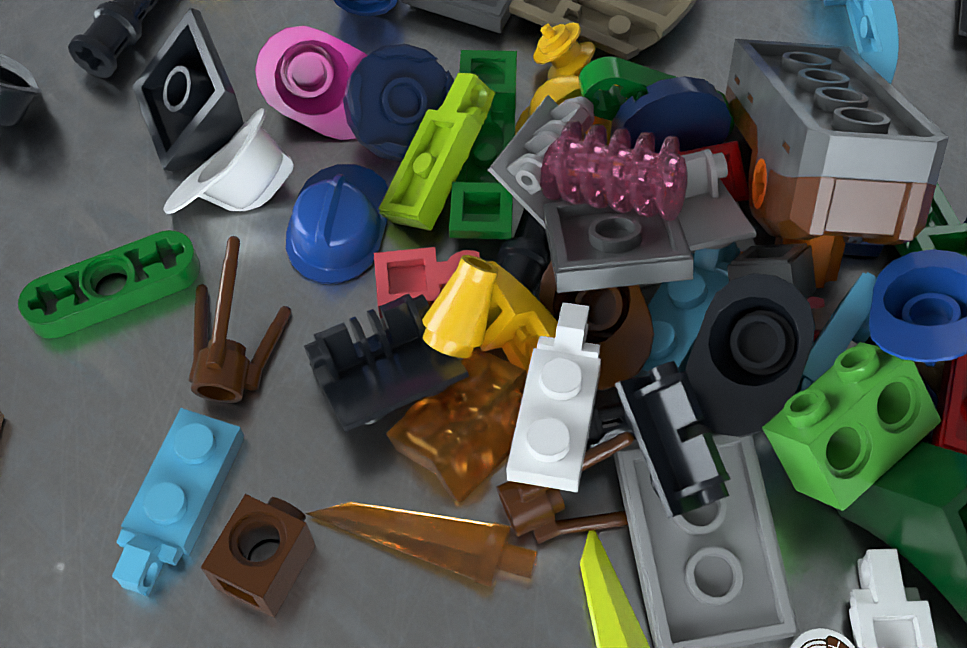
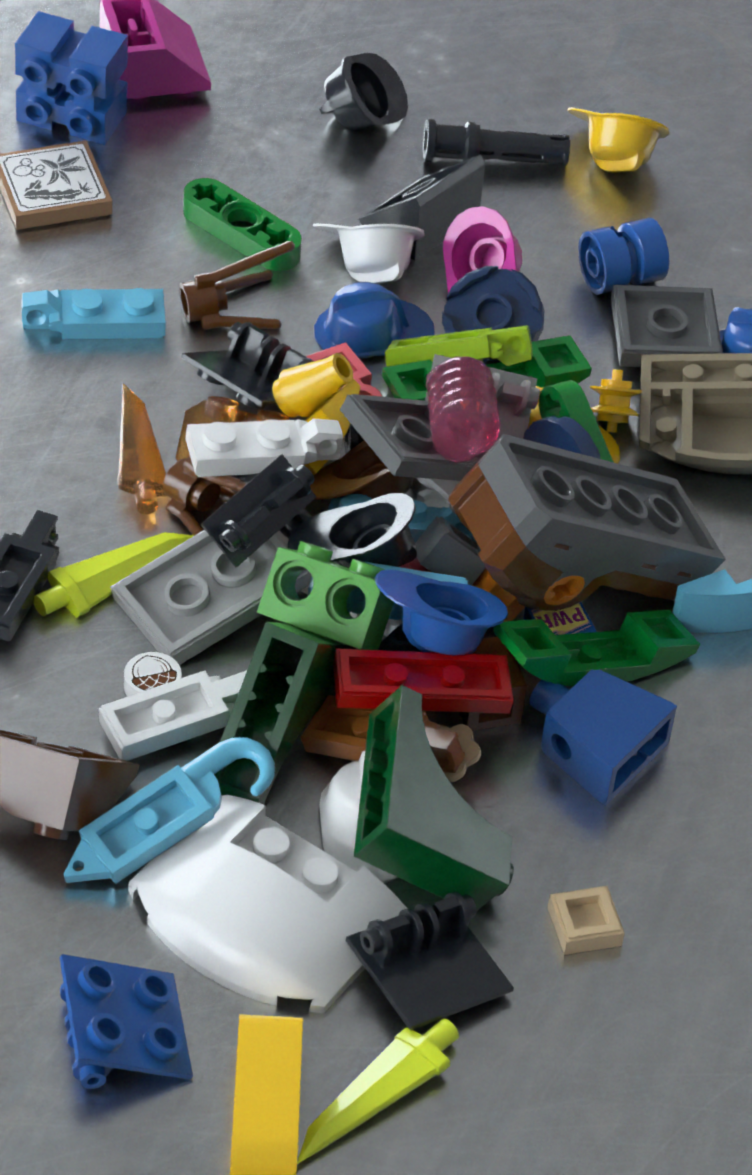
camera: 60 degrees right, 15 degrees down
reddish brown brick [200,494,316,618] -> none

